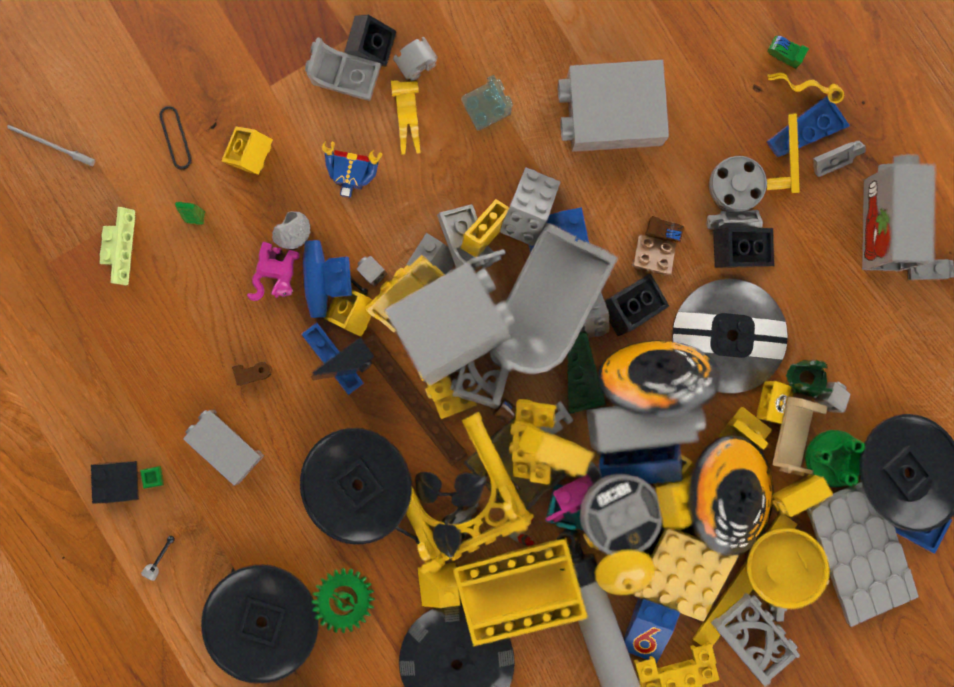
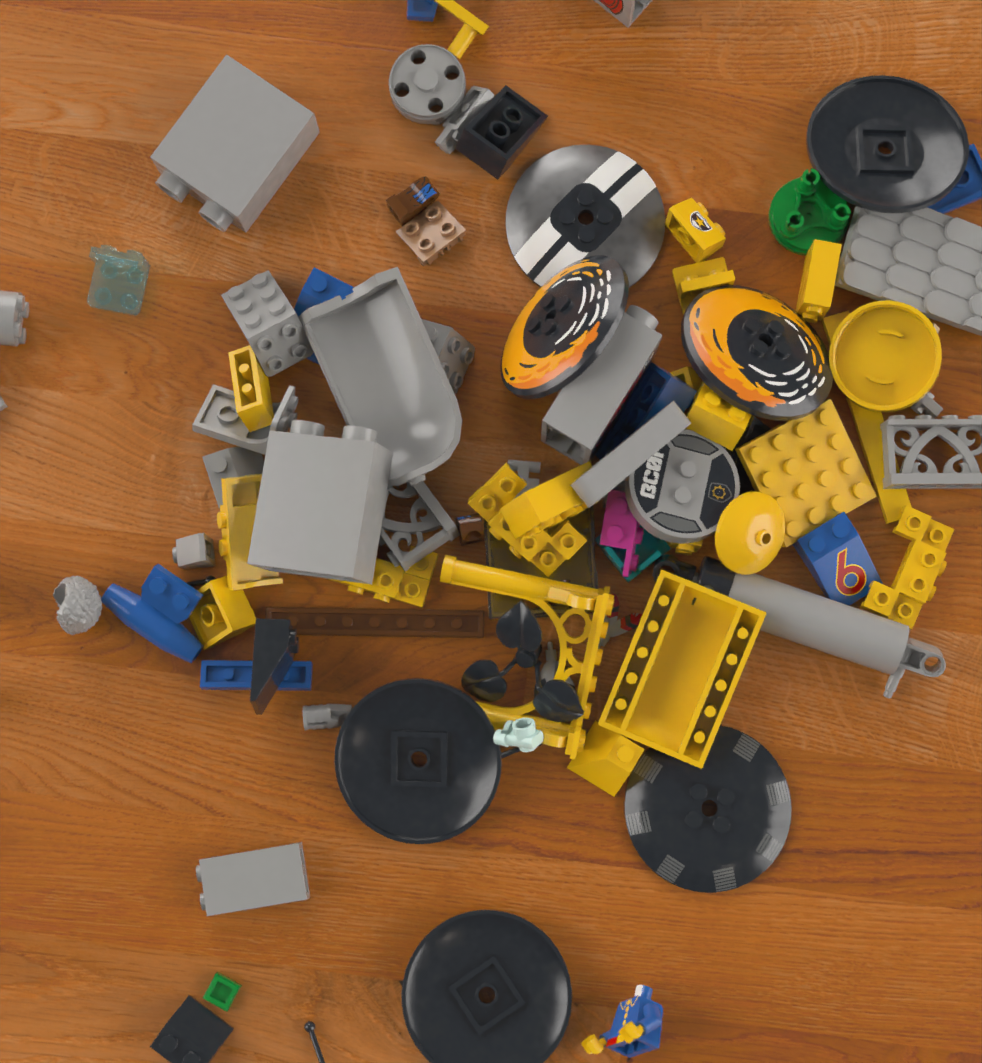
camera: 50 degrees left, 5 degrees down
reddish brown leg [232,362,272,386] -> none
dark pink animal [247,242,299,301] -> none
green gear [311,568,375,634] -> none
blue torso [322,141,382,198] -> none
yellow flag [391,80,420,155] -> none
dark green wing [567,331,606,414] -> none
black slope [604,273,669,336] -> none
tan panel [773,397,828,476] -> none
dark green piece [786,360,833,398] -> none
light grey slope [815,381,850,413] -> none
none -> light grey hinge [303,704,352,730]
none -> light aqua plate [493,718,544,752]
none -> light grey beam [571,401,691,508]

